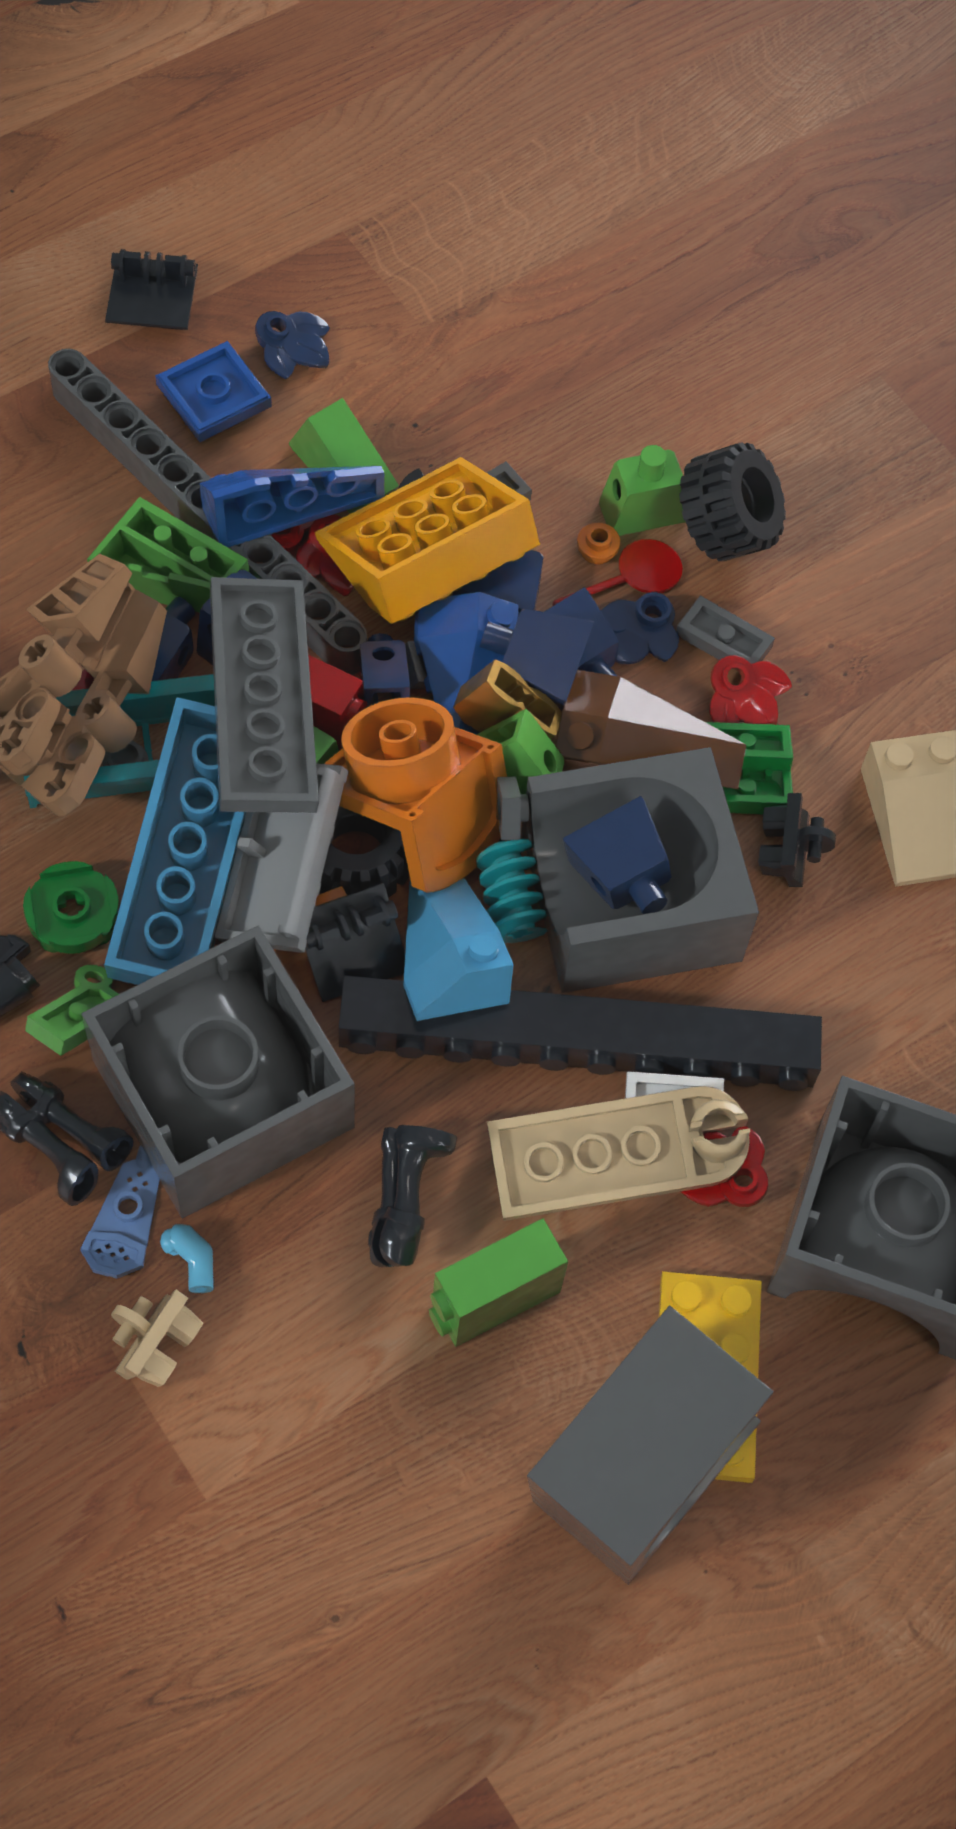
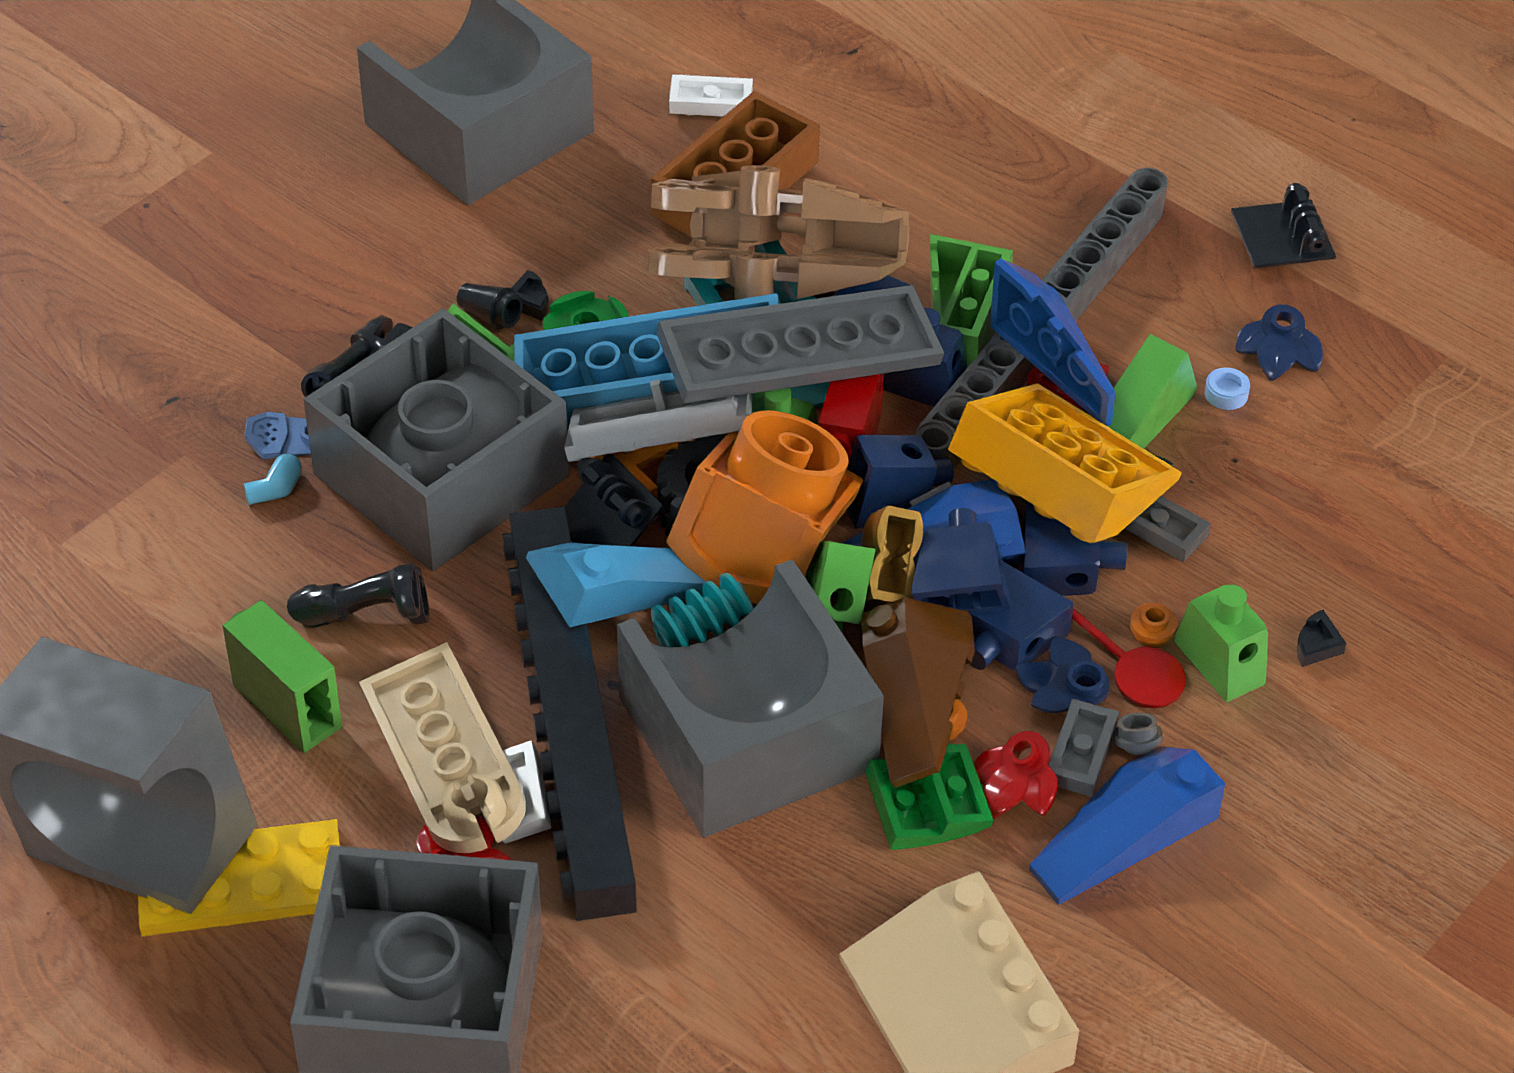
camera: 80 degrees right, 15 degrees down
tan hips [111,1289,203,1387] -> none
blue plate [155,341,272,443] -> none
dark grey plate [496,777,529,840] -> none
dark blue torso [563,796,672,914] -> none
black tyre [679,442,786,562] -> none
black hips [758,793,836,887] -> none
none -> blue wedge [1029,746,1225,905]
none -> dark grey plate [1113,712,1163,755]
none -> light blue tile [1204,368,1250,410]
none -> black tile [1297,609,1346,667]

